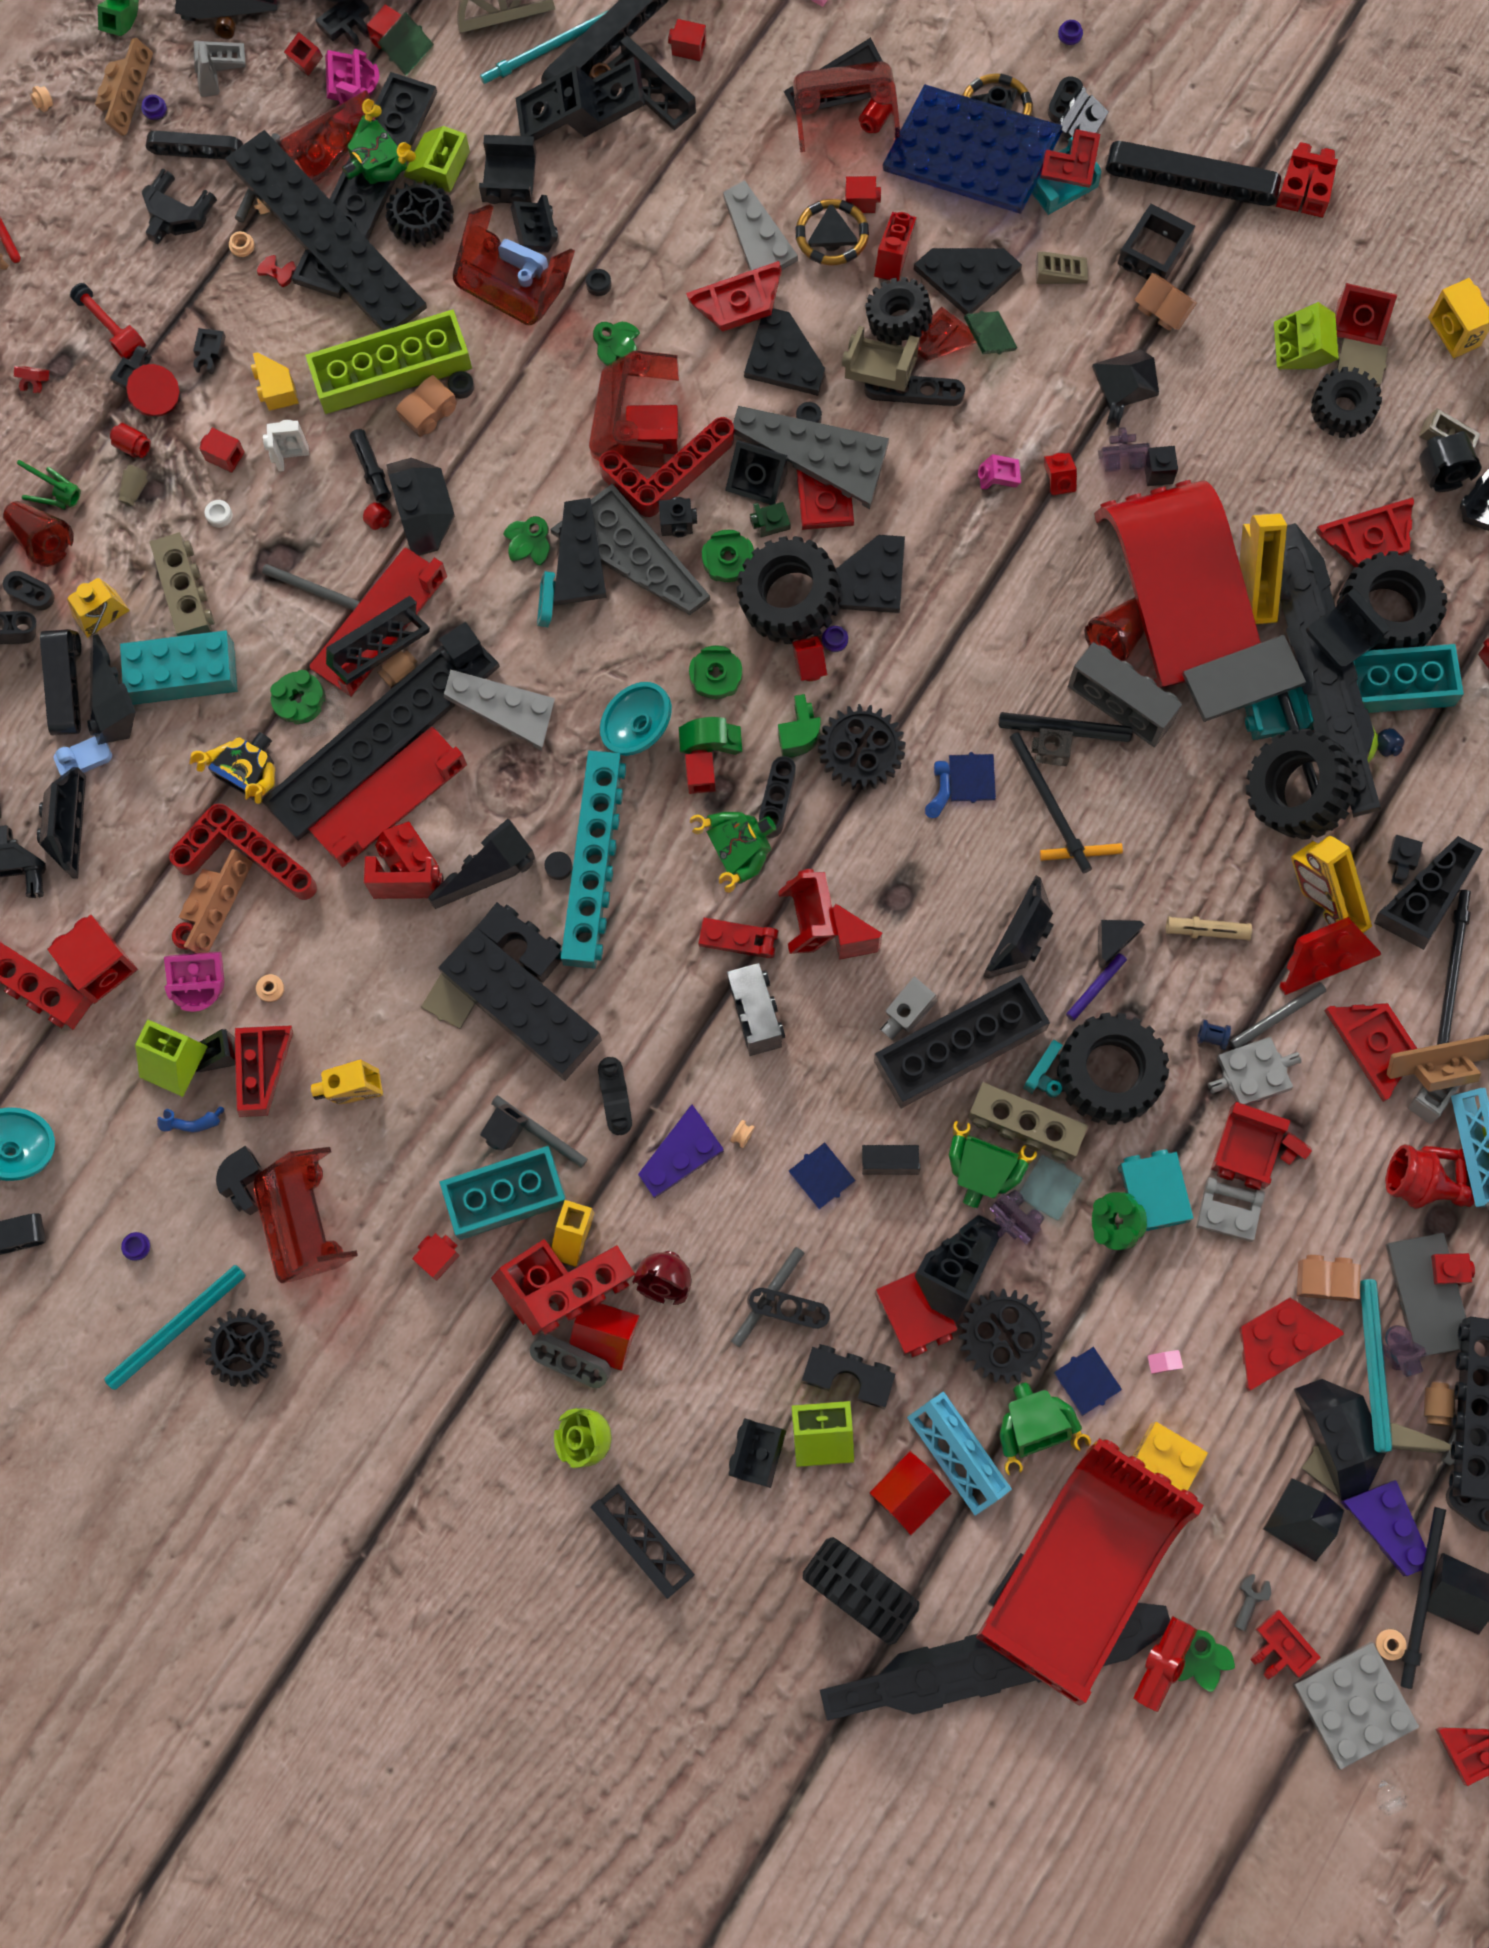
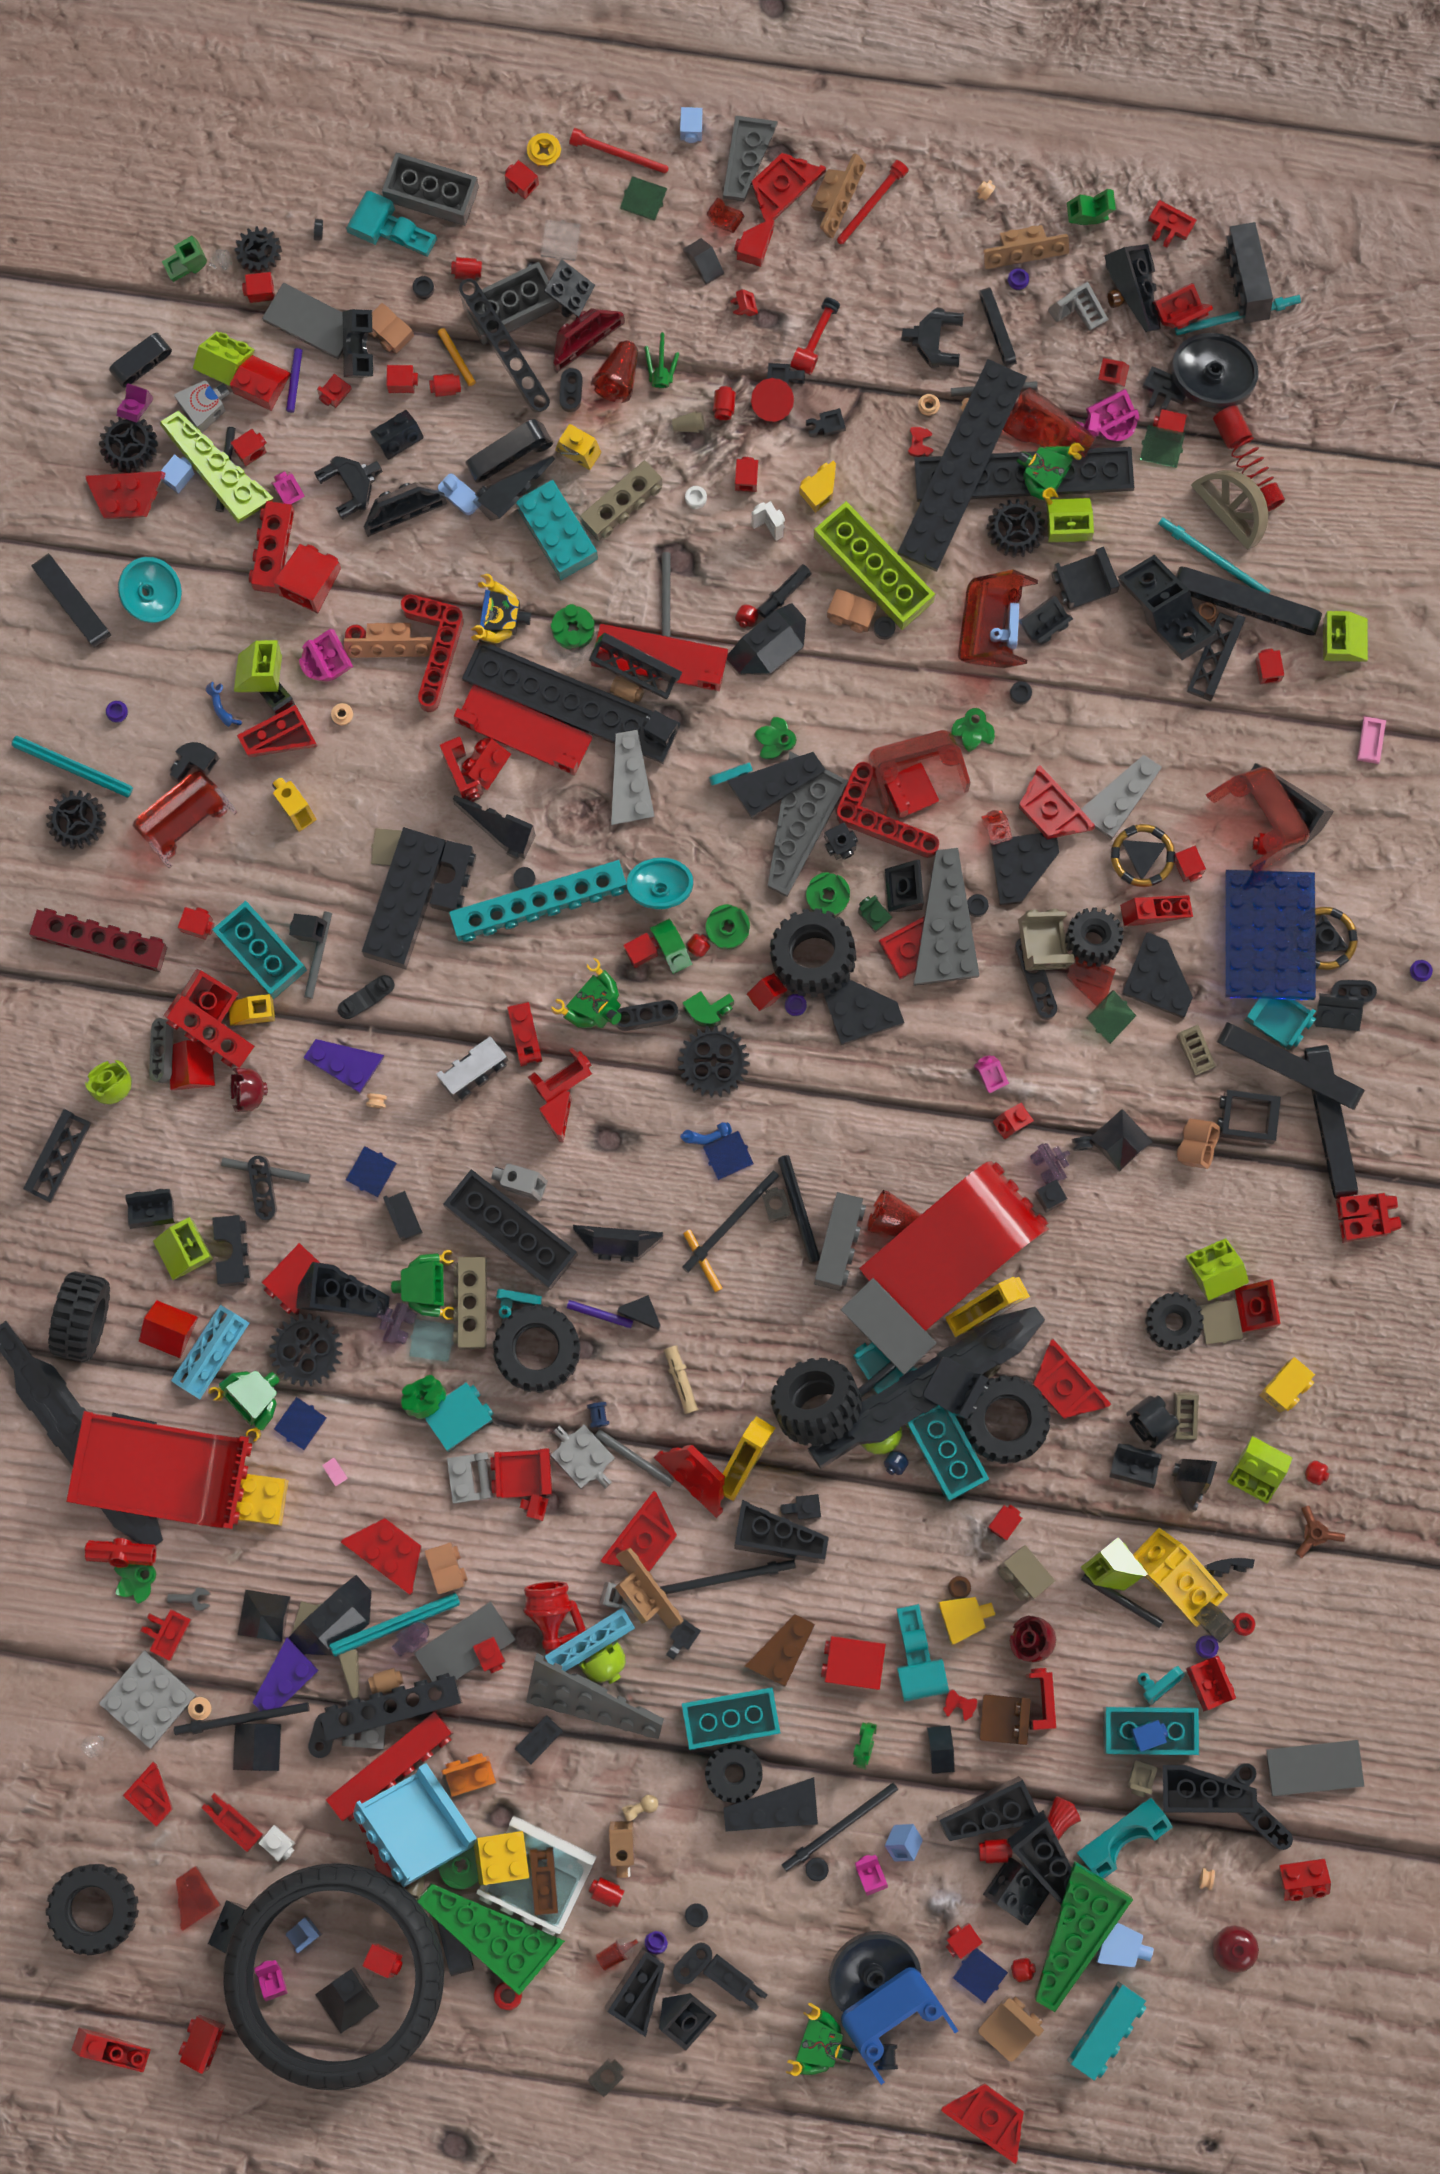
camera: 65 degrees right, 5 degrees up
red plate [1040,129,1101,188] -> none
none -> dark red brick [29,908,168,973]
none -> red piece [686,933,711,957]
none -> clear red bracket [981,810,1012,845]
none -> black beam [1217,1022,1365,1110]

